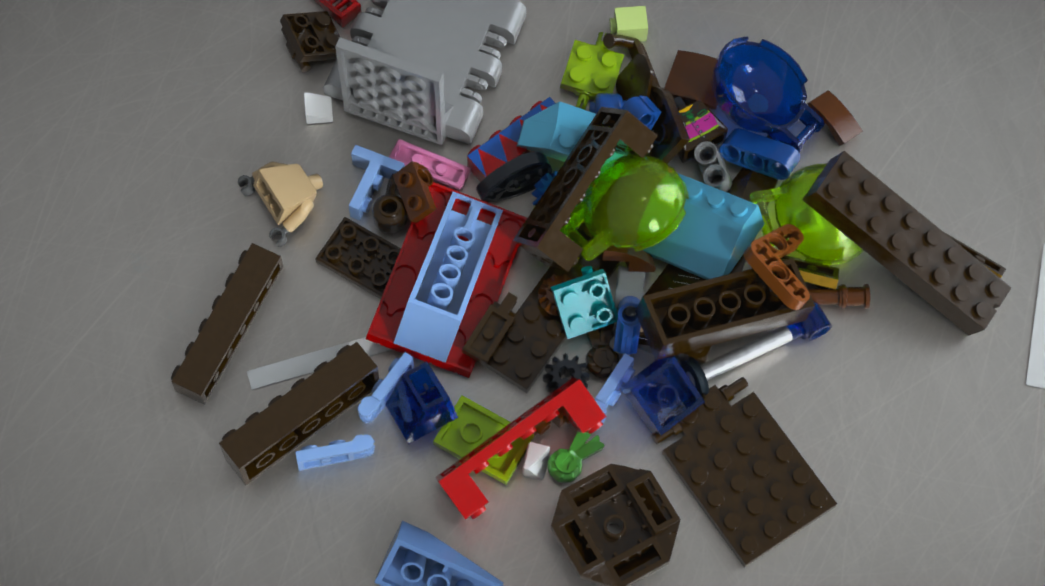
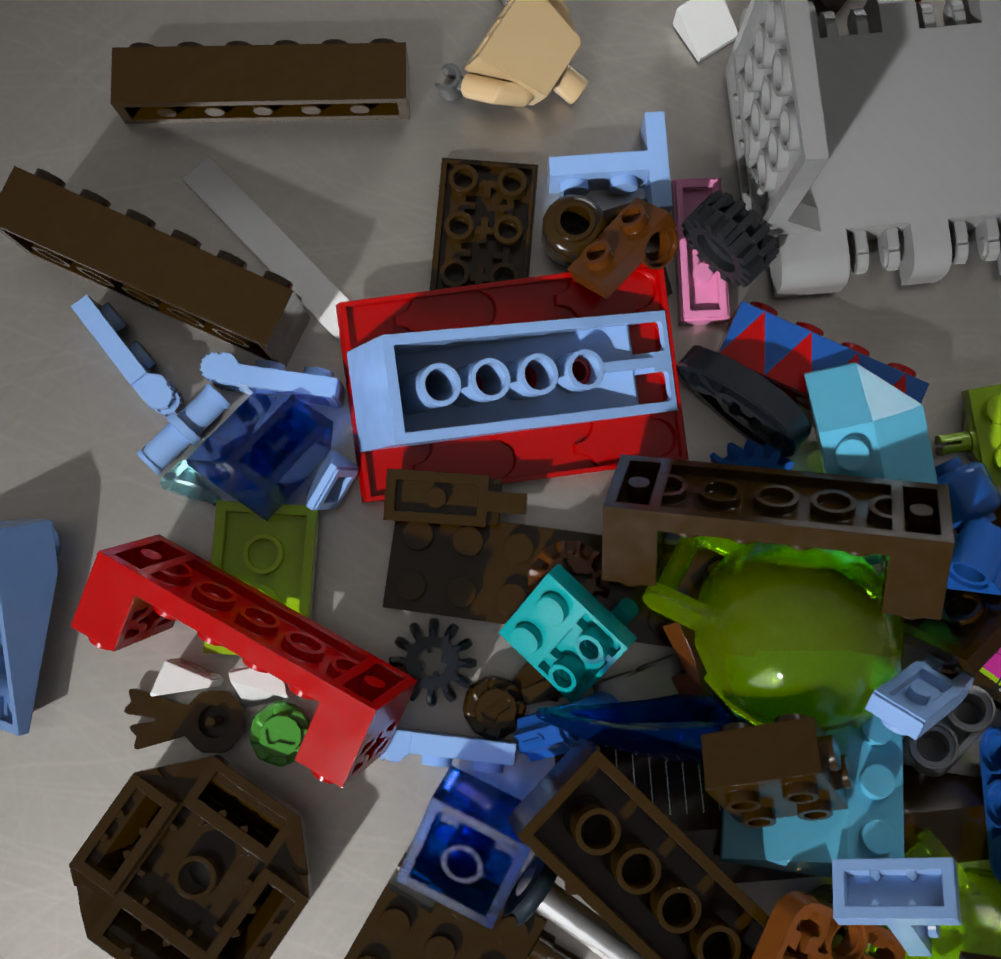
camera: 70 degrees right, 15 degrees up
none -> dark brown piece [124,688,247,753]
none -> light blue pin [136,384,231,476]
none -> white slope [150,658,224,696]
none -> clear light blue slope [159,460,222,506]
none -> light blue slope [306,450,359,510]
none -> clear blue piece [536,694,755,765]
none -> black tyre [682,191,778,288]
none -> dark brown brick [701,713,854,828]
none -> light blue bracket [832,857,962,957]
none -> light blue hinge [865,655,974,740]

